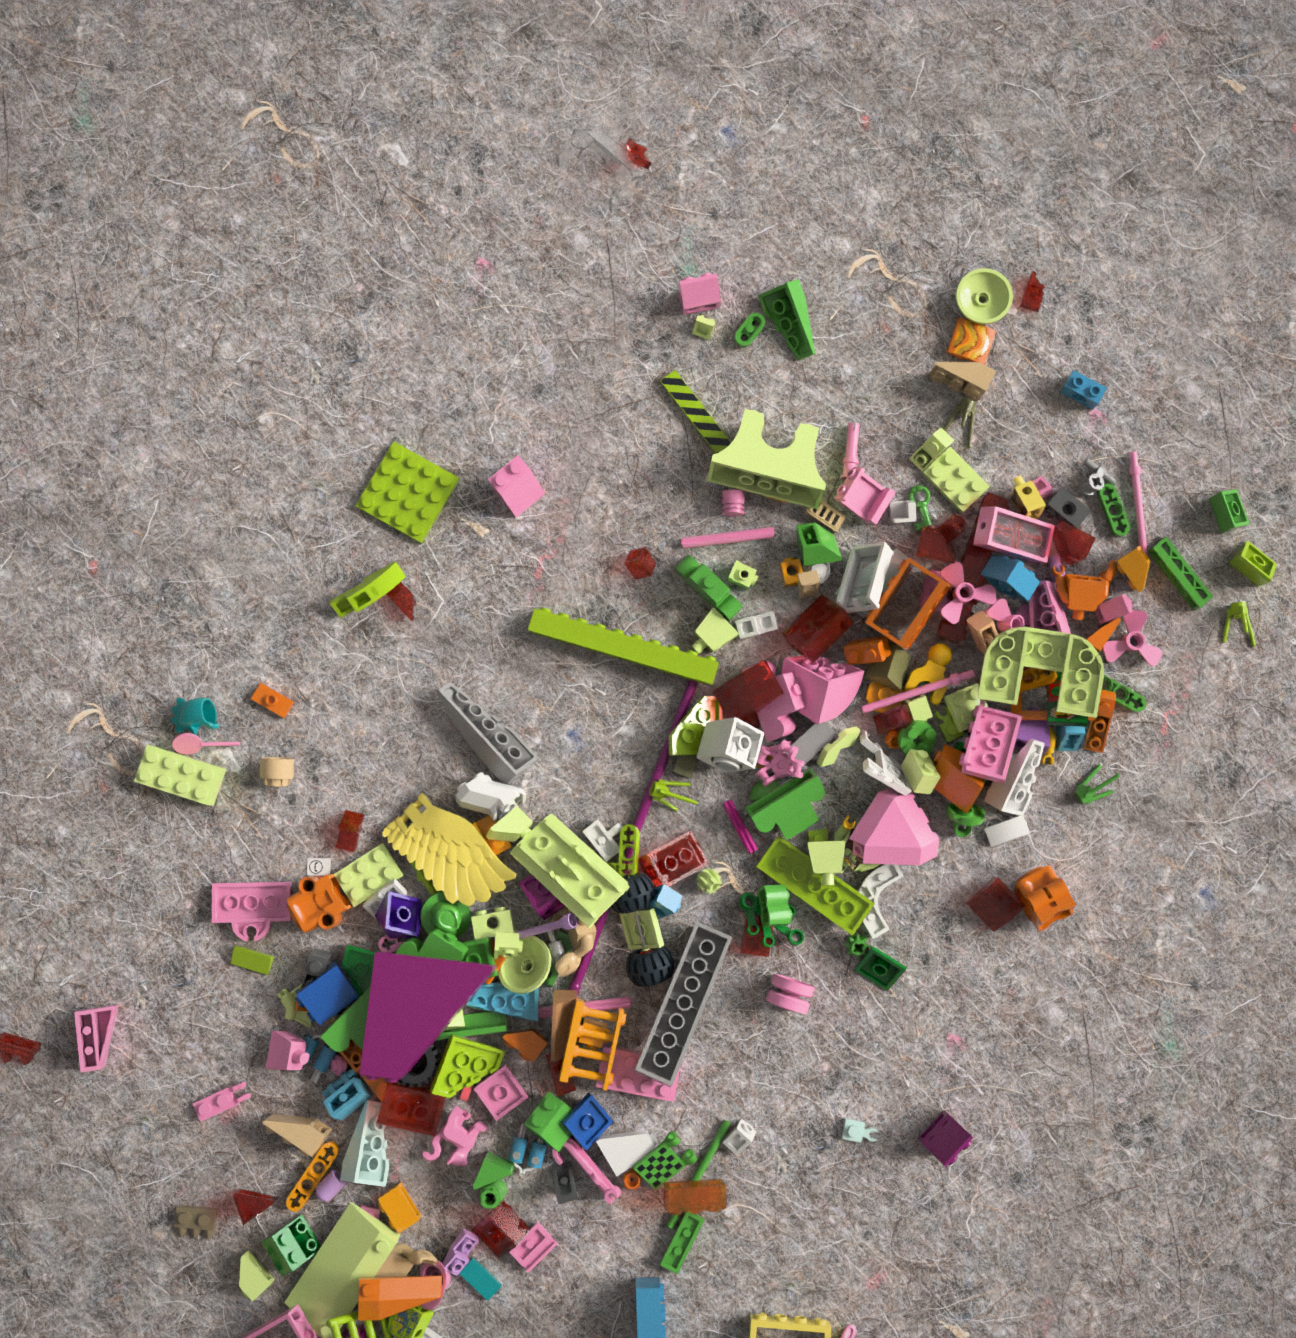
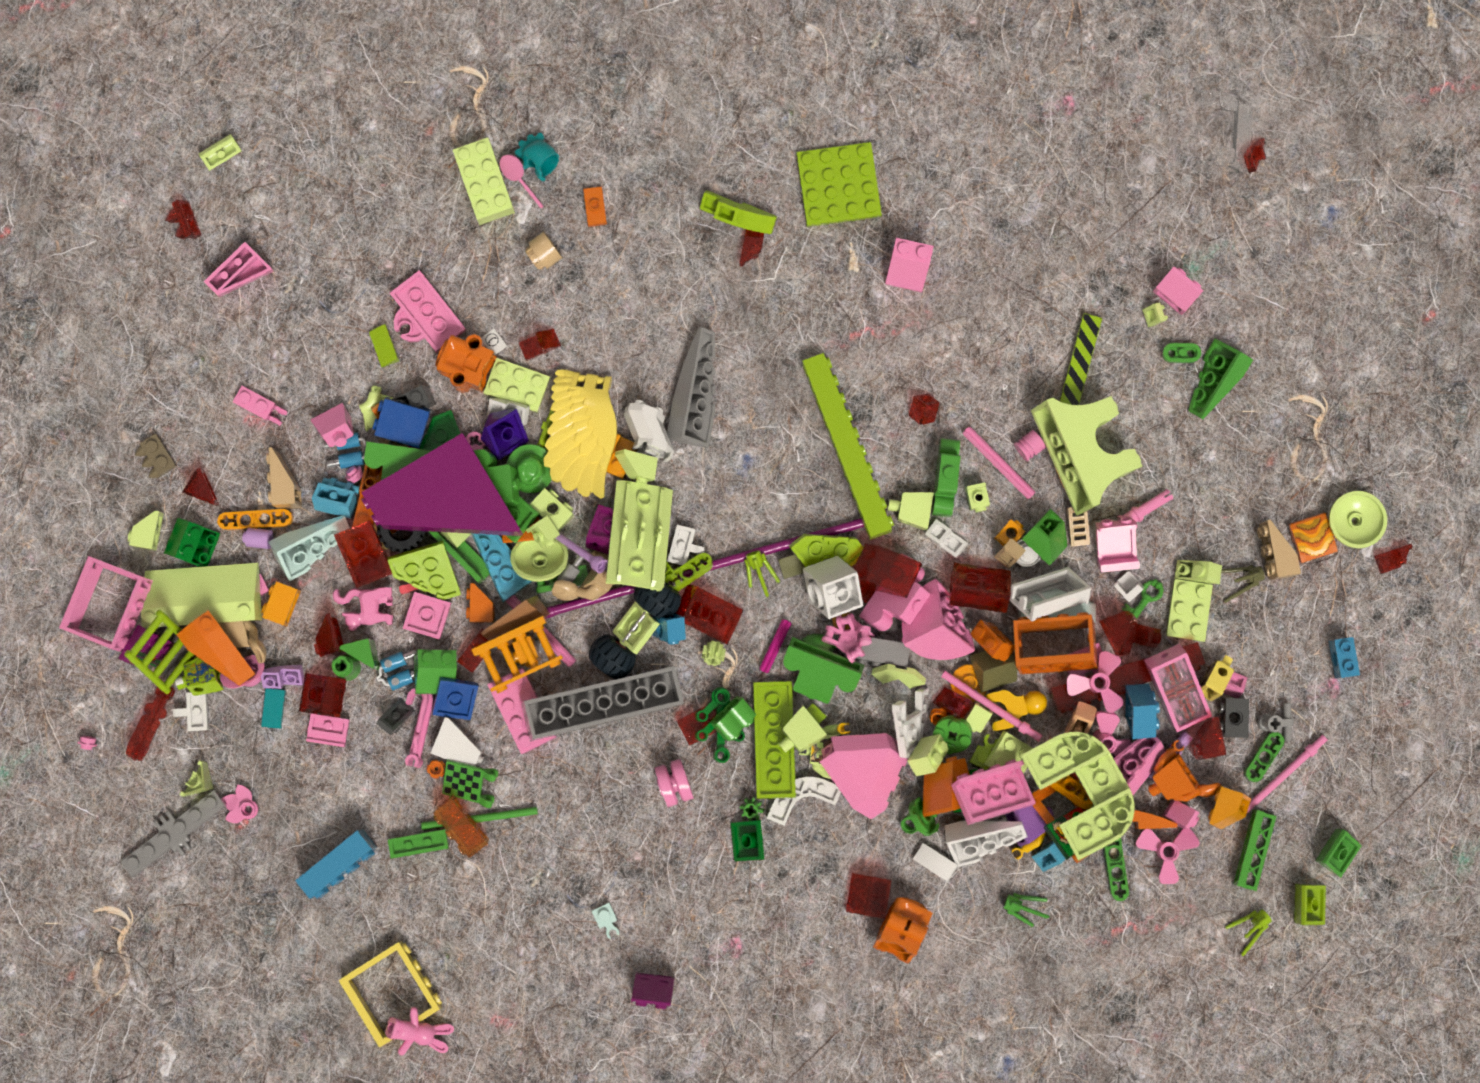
camera: 55 degrees right, 0 degrees up
white bracket [722,1119,756,1156] -> none
orange slope [1084,690,1116,753] -> none
none -> clear red slope [314,613,346,658]

